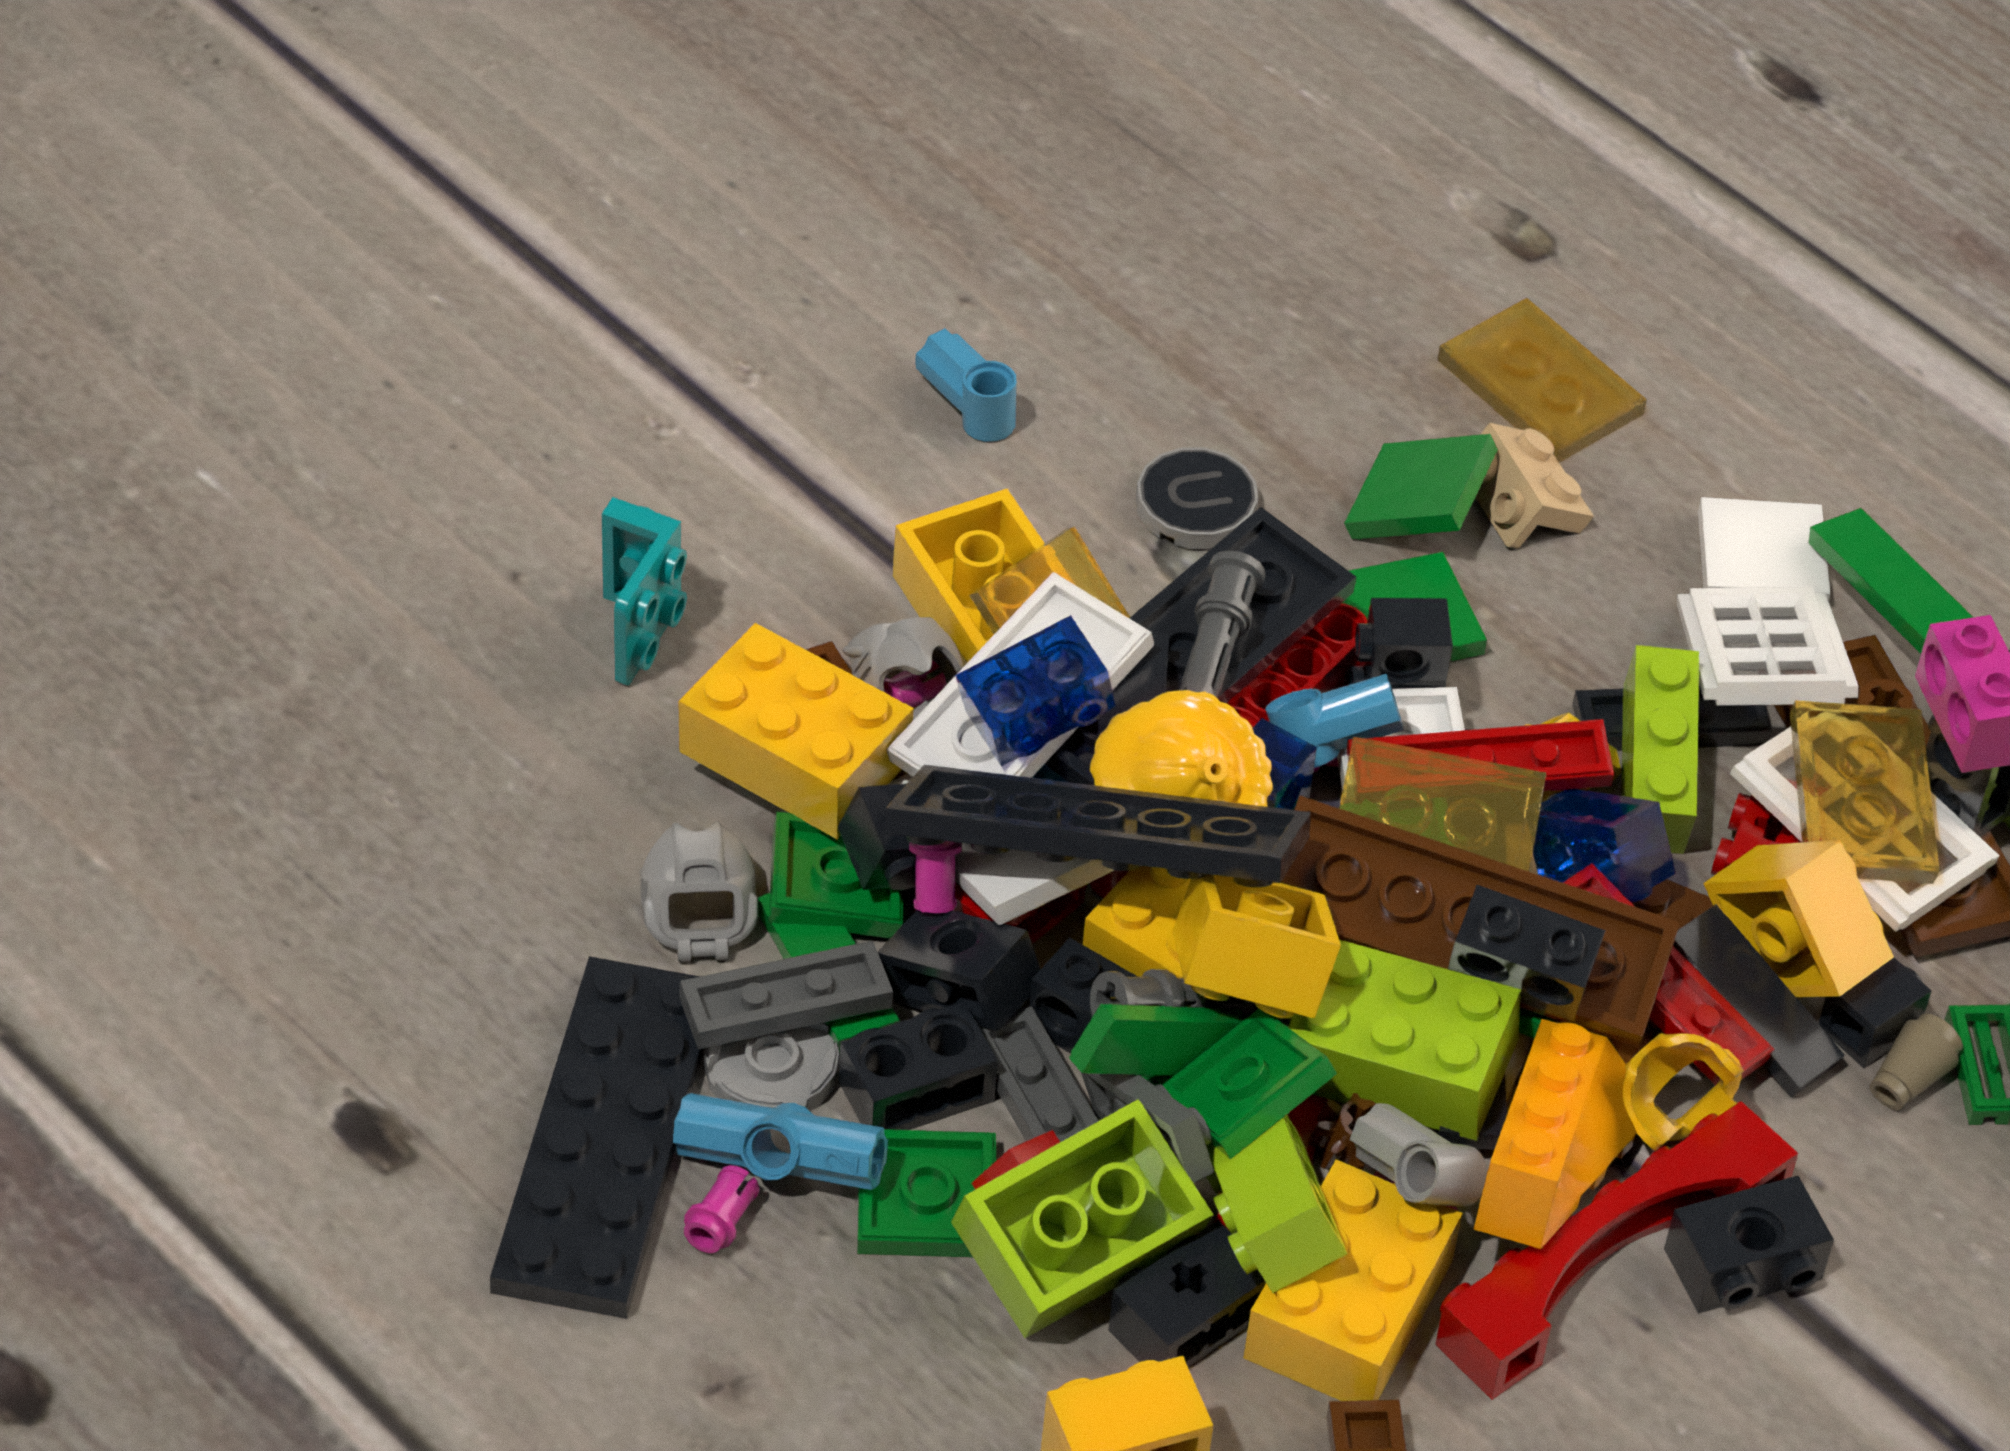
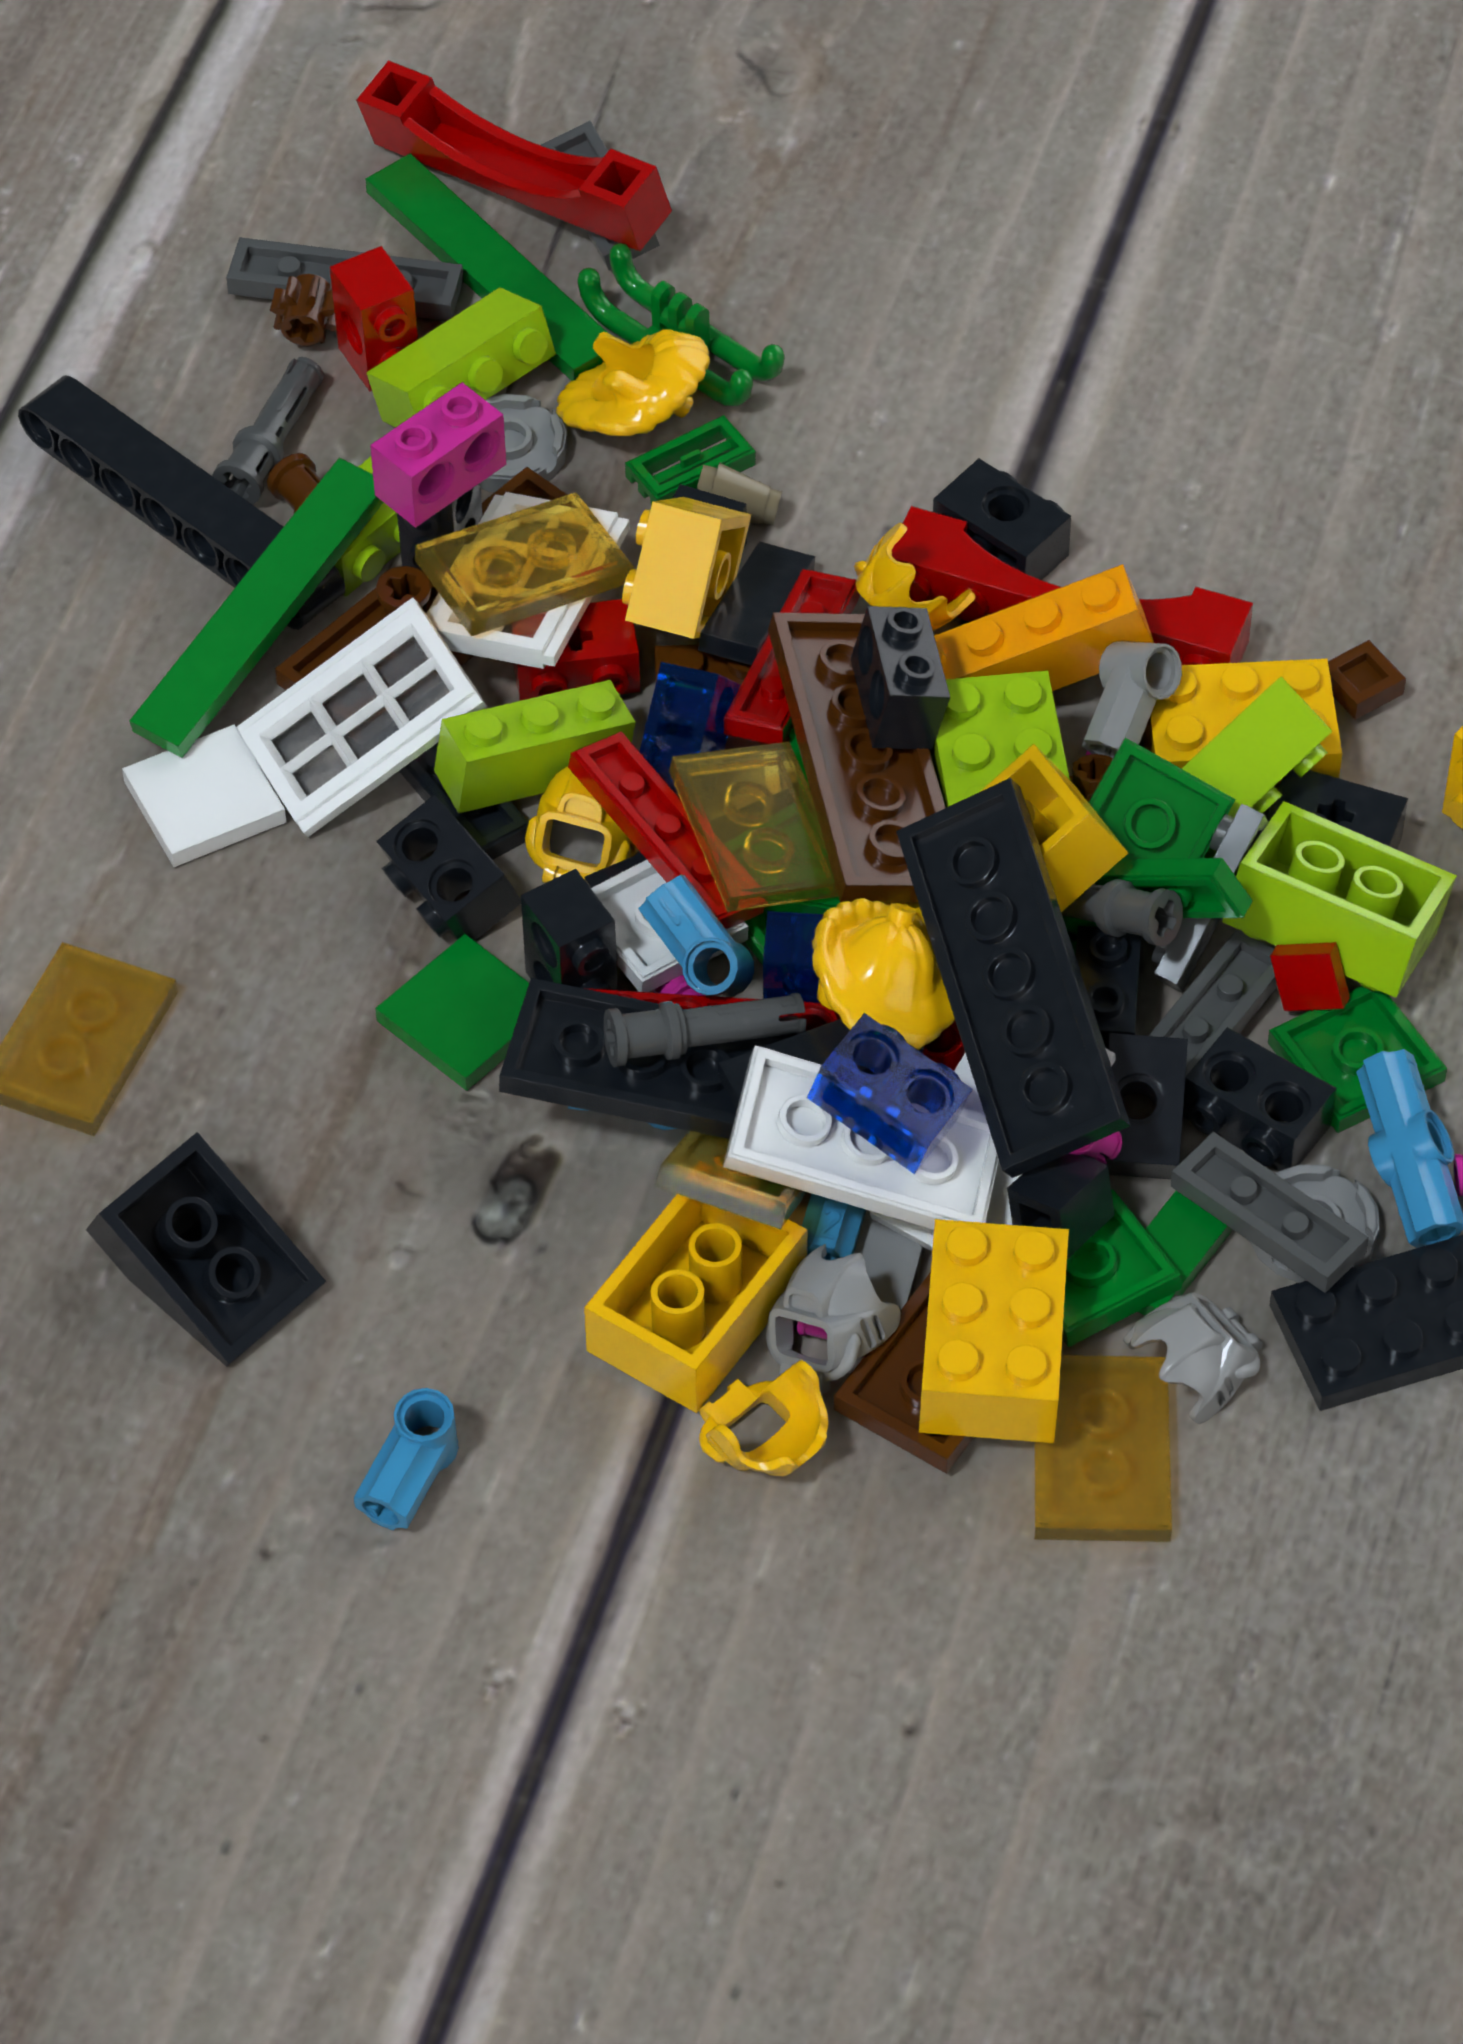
camera: 115 degrees left, 5 degrees up
teal bracket [601,497,687,686] -> none
black tile [1136,448,1258,549] -> none
green tile [1344,434,1498,539] -> none
tan bracket [1475,423,1594,549] -> none
none -> black slope [86,1132,326,1367]
none -> black brick [376,794,521,941]
none -> yellow helmet [699,1360,828,1476]
none -> clear yellow tile [1034,1355,1172,1542]

